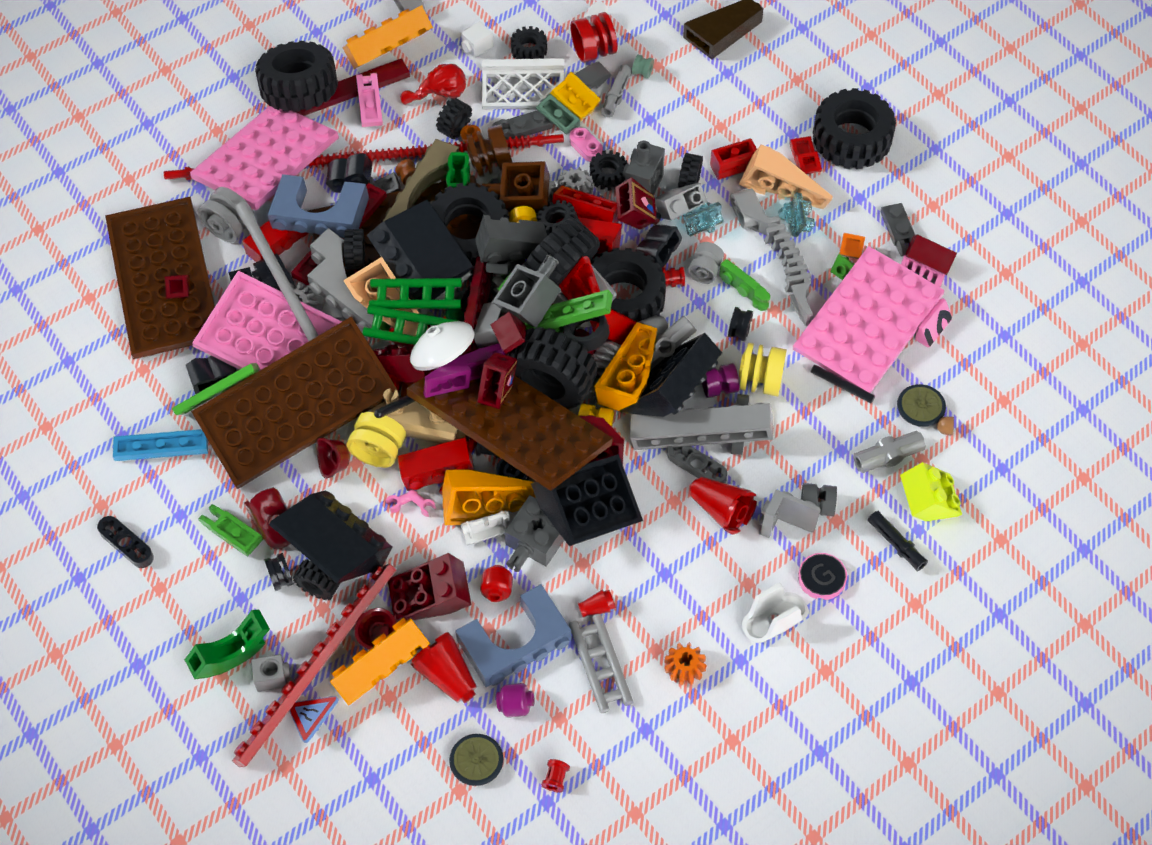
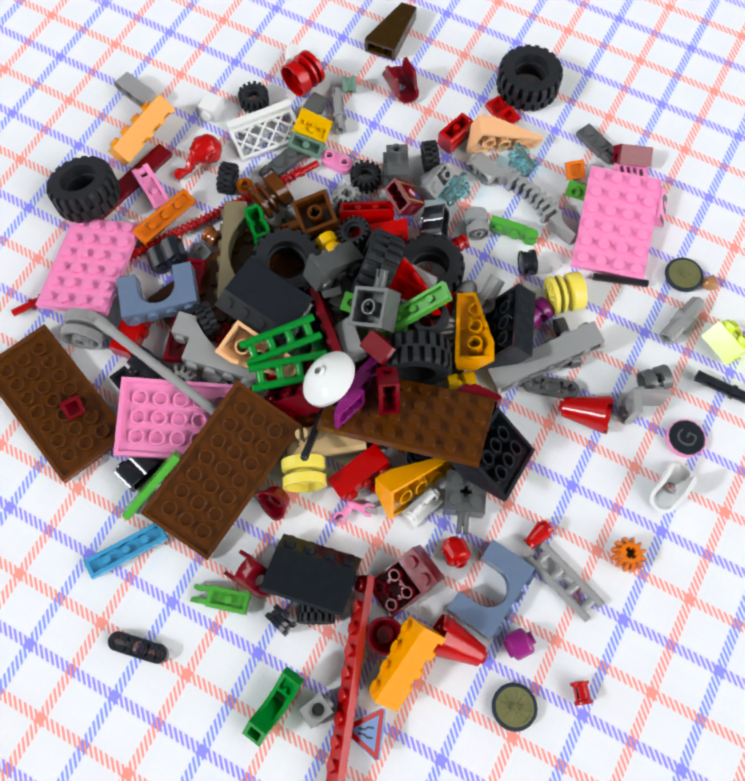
camera: 25 degrees left, 10 degrees up
none -> orange plate [132,188,196,245]
none -> dark red piece [383,57,419,103]

